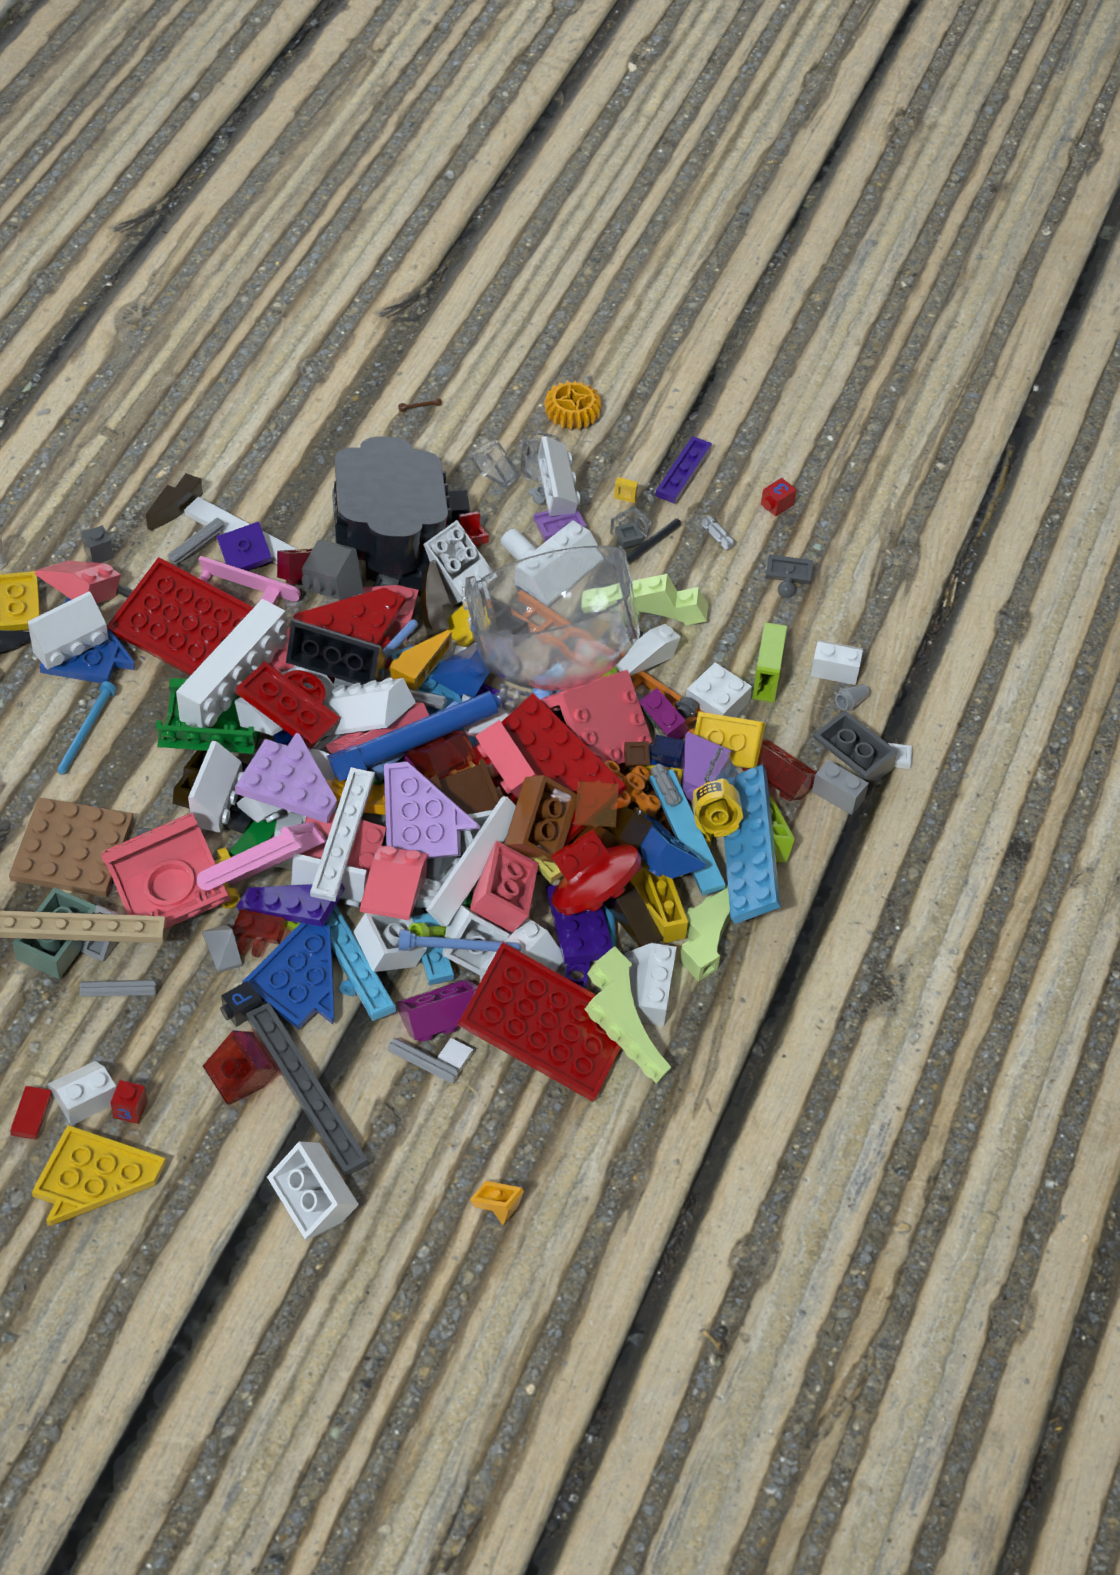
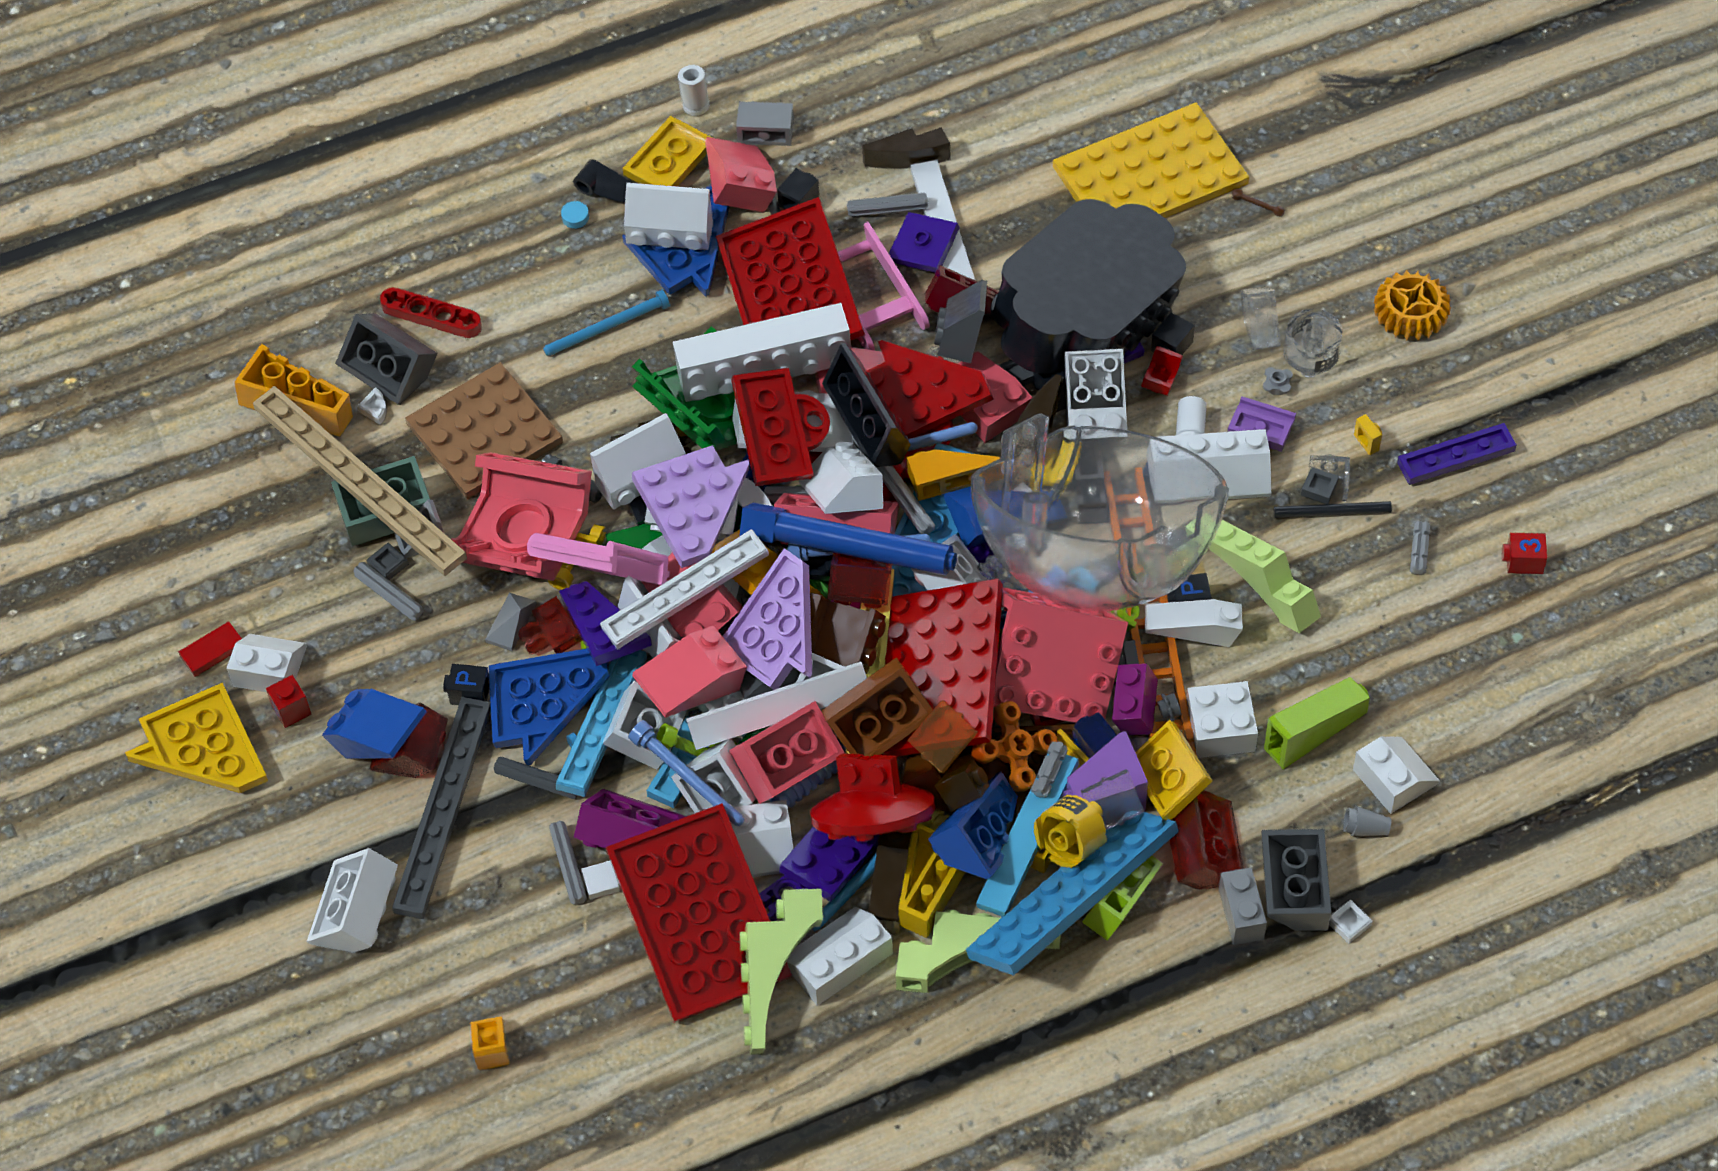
camera: 50 degrees right, 5 degrees up
dark grey brick [81,525,114,563] -> none
coral brick [475,720,537,799] -> none
white slope [537,437,580,516] -> none
reddish brown tile [624,741,650,767] -> none
dark grey plate [766,554,813,598] -> none
none -> blue slope [322,689,427,759]
none -> dark grey tile [366,543,409,580]
none -> dark grey axle [494,757,577,799]
none -> light grey brick [736,101,794,146]
none -> black brick [777,168,819,210]
none -> yellow plate [1053,102,1249,218]

